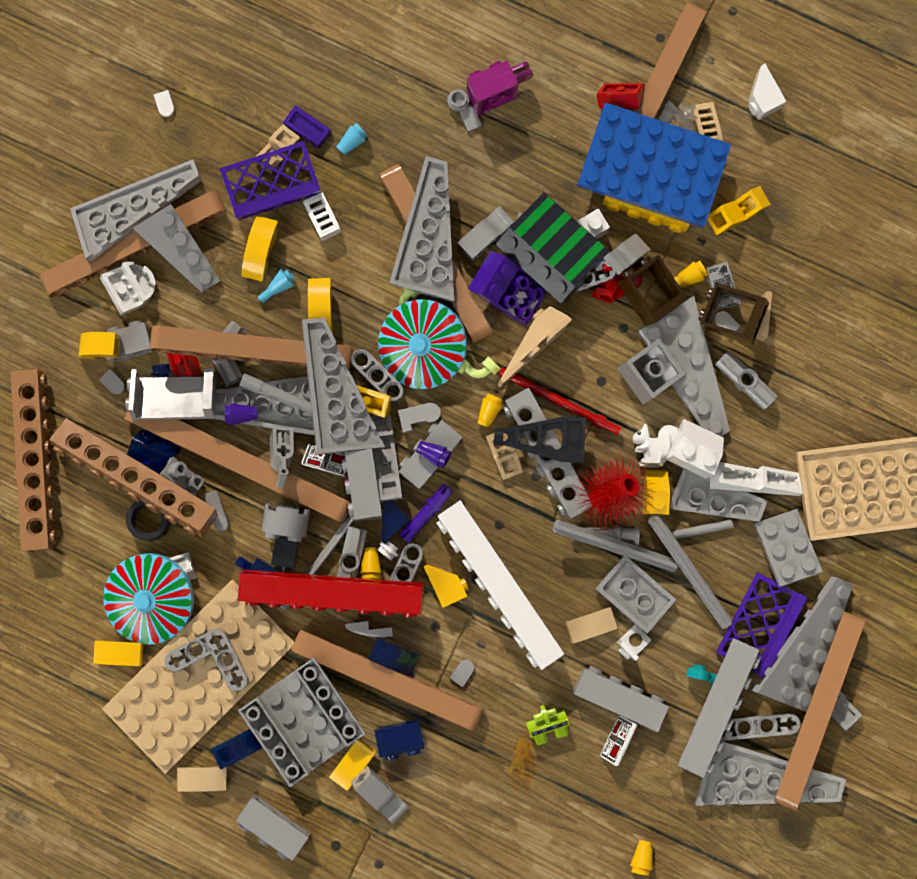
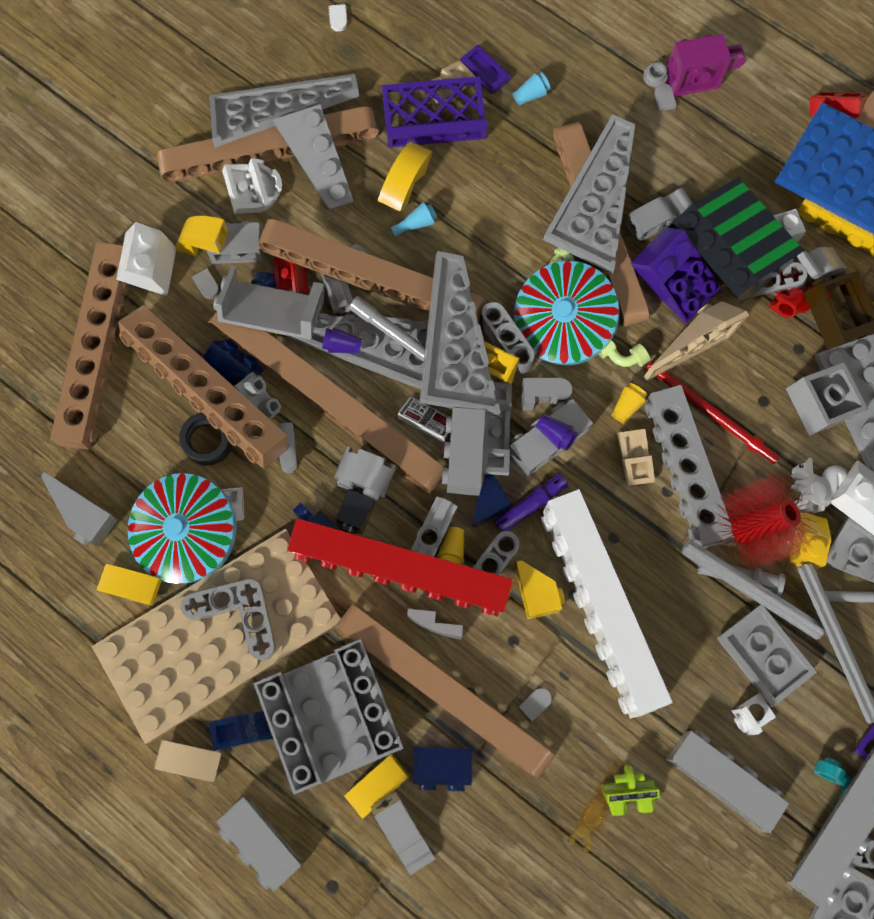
camera: 15 degrees right, 10 degrees down
light grey piece [270,426,294,488] -> none
light grey sword [281,515,354,611] -> none
white slope [303,192,341,241] -> none
yellow brick [308,278,333,334] -> none
clear blue slope [368,637,420,676] -> none
white plate [378,541,399,561] -> none
black plate [494,417,586,463] -> none
tan slope [565,607,618,644] -> none
slope [600,715,637,766] -> none
none -> light grey slope [41,472,118,547]
none -> white slope [116,222,176,296]

